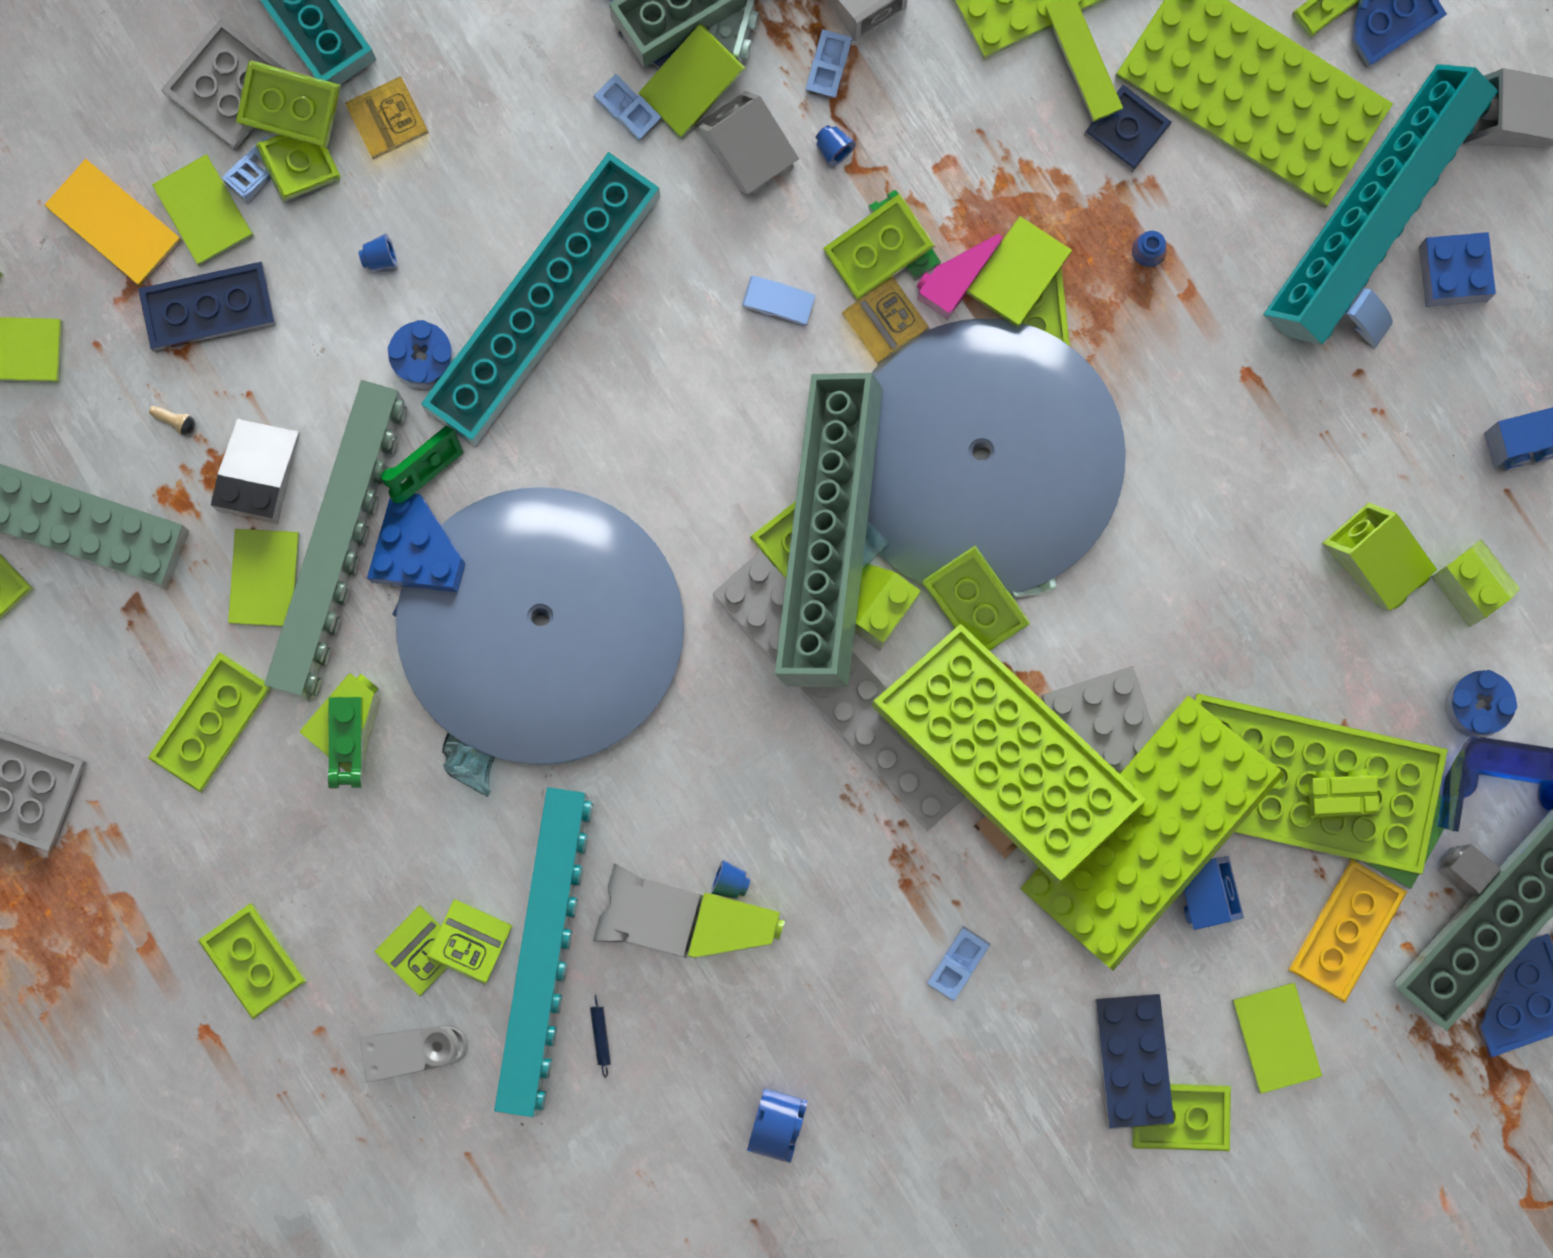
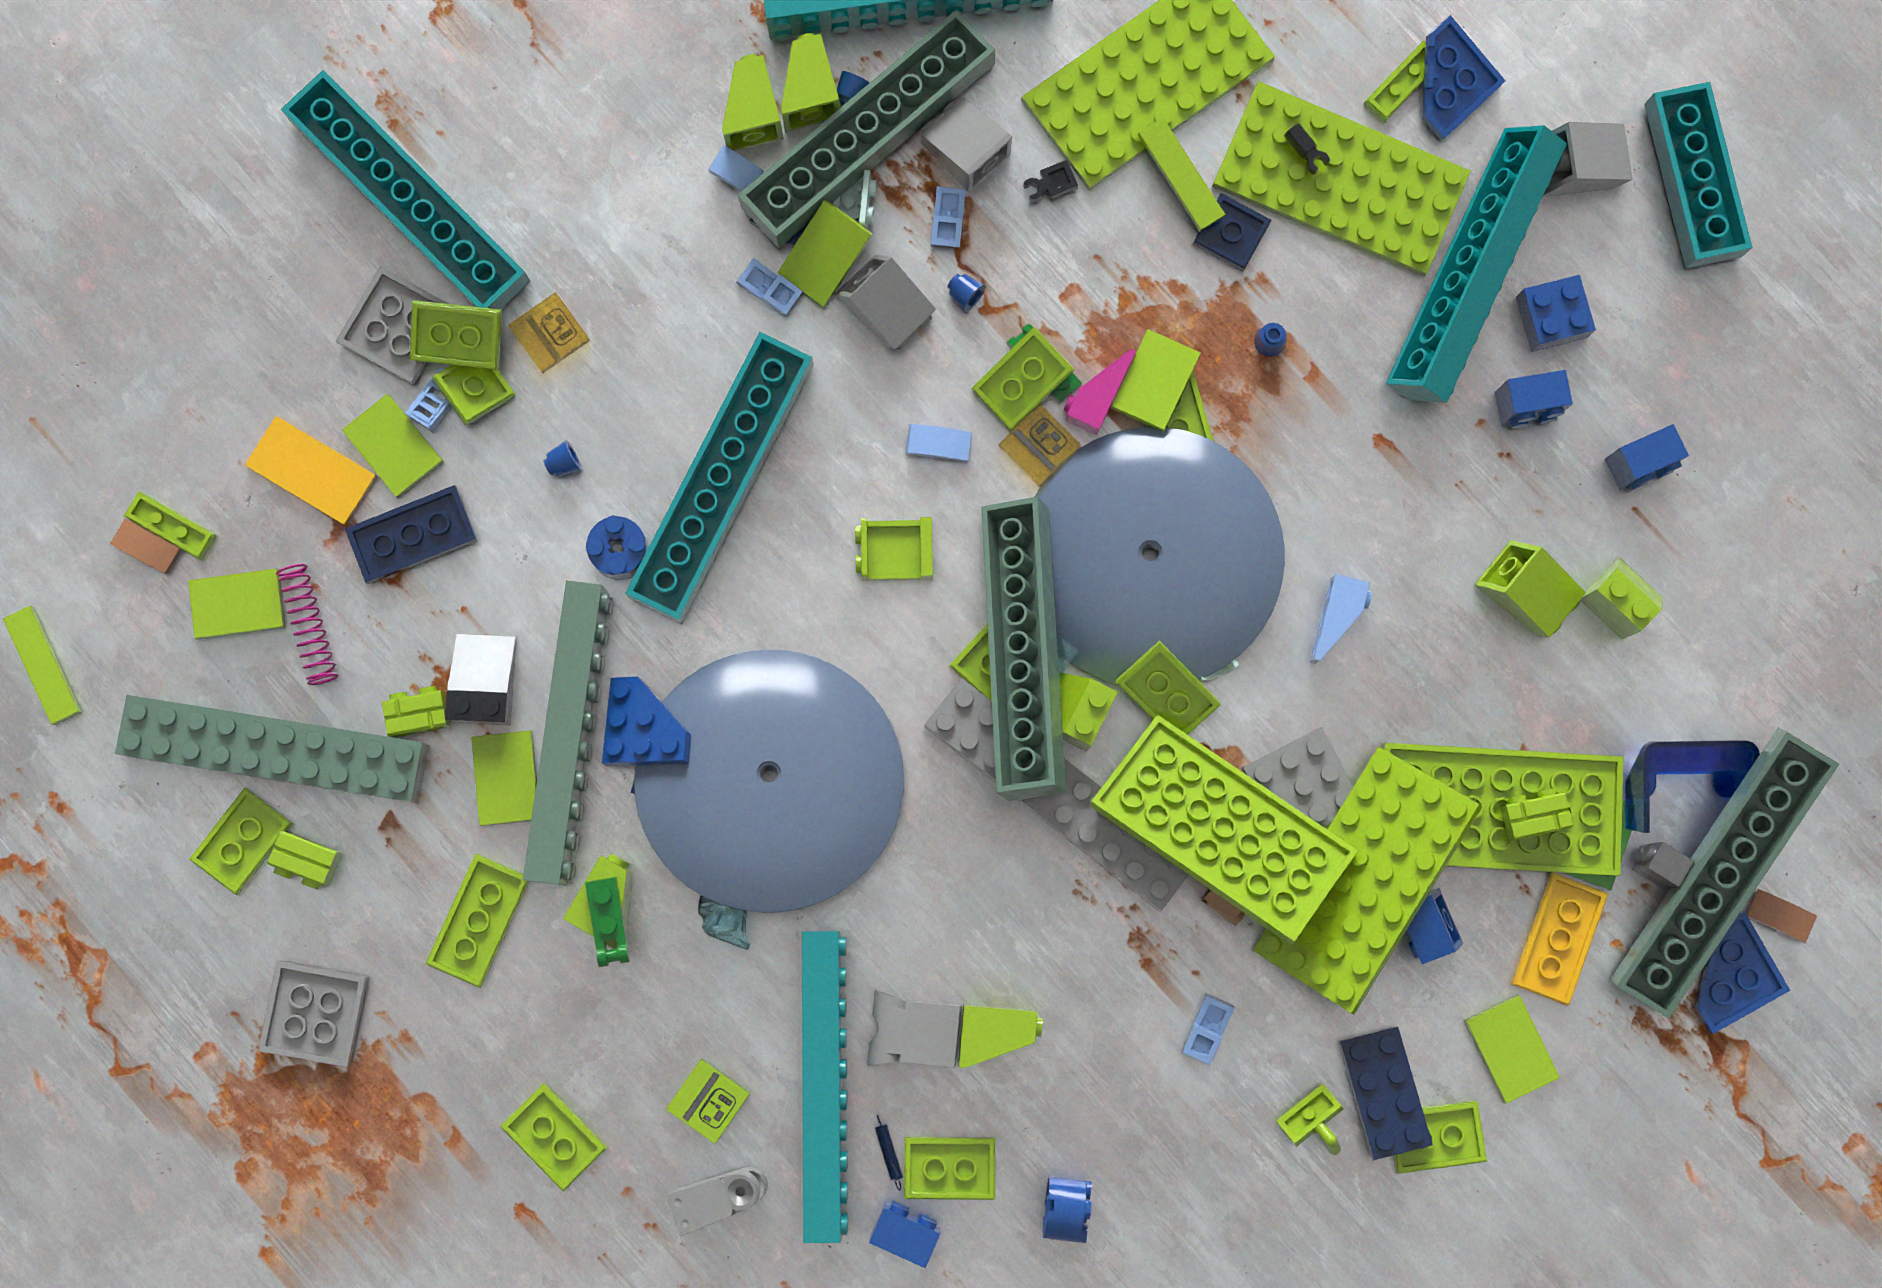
camera: 10 degrees left, 0 degrees up
tan piece [149,406,195,436] -> none
green plate [381,425,464,504] -> none
lime tile [427,899,512,985] -> none
blue hat [711,860,750,899] -> none
light blue slope [1346,288,1393,348] -> none
blue brick [1446,670,1517,738] -> none
none -> lime brick [267,831,342,890]
none -> dark pink piece [276,564,339,685]
none -> lime brick [382,686,451,738]
none -> lime panel [855,517,933,581]
none -> blue brick [869,1201,941,1268]
none -> lime tile [904,1137,995,1200]
none -> black plate [1023,160,1078,203]
none -> lime plate [1276,1084,1344,1155]
none -> black bar [1284,123,1330,175]
none -> light blue slope [1310,574,1372,664]
none -> blue brick [1495,370,1573,428]

